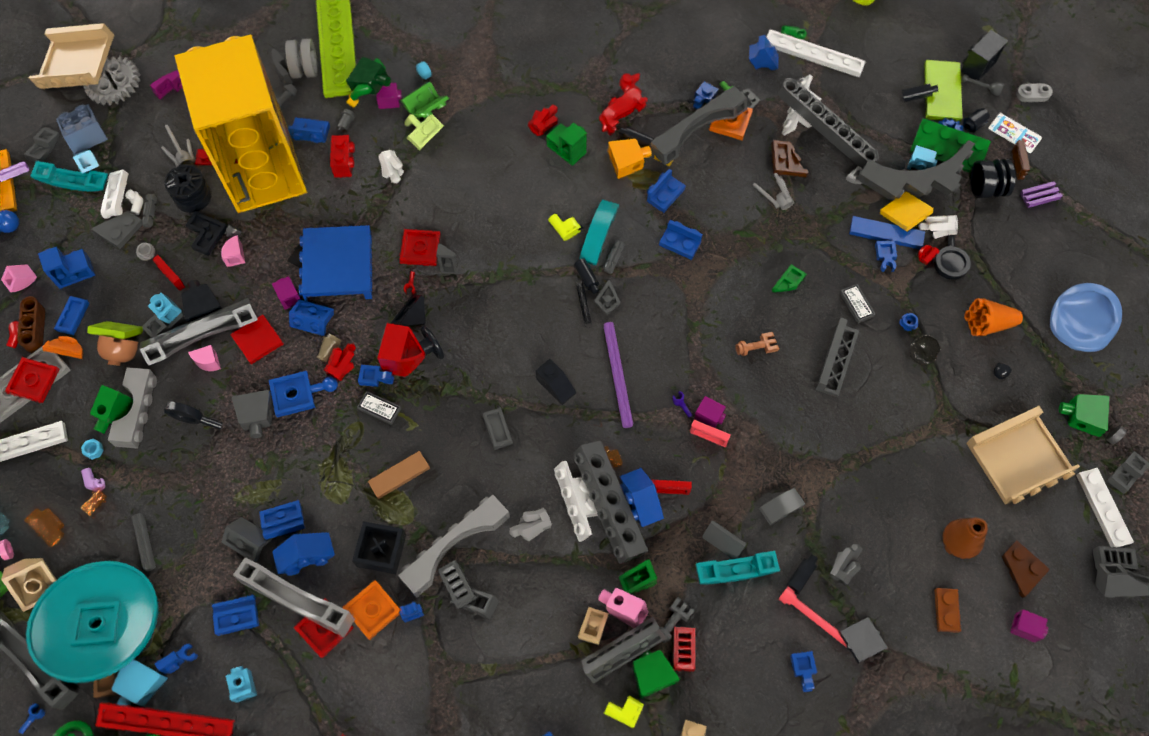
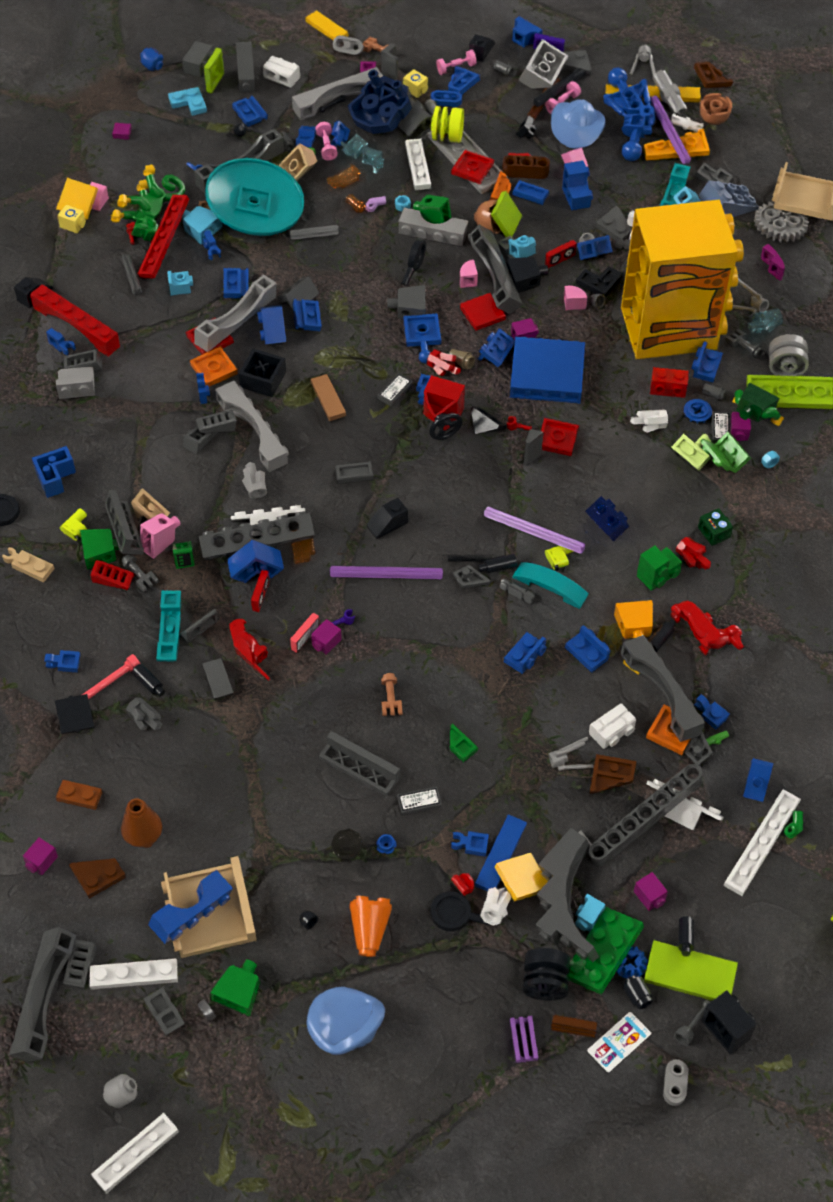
camera: 100 degrees right, 10 degrees down
none -> blue arch [148,870,233,944]
none -> red animal [229,619,270,681]
none -> clear light blue bracket [362,146,384,173]
none -> medium lavender axle [484,507,585,554]
none -> blue slope [577,235,613,260]
none -> clear blue brick [585,496,630,541]
none -> white brick [589,703,636,749]
none -> magenta brick [633,872,668,911]
none -> blue gear [683,399,712,424]
none -> dark green head [698,508,733,546]
none -> tile [712,411,731,444]

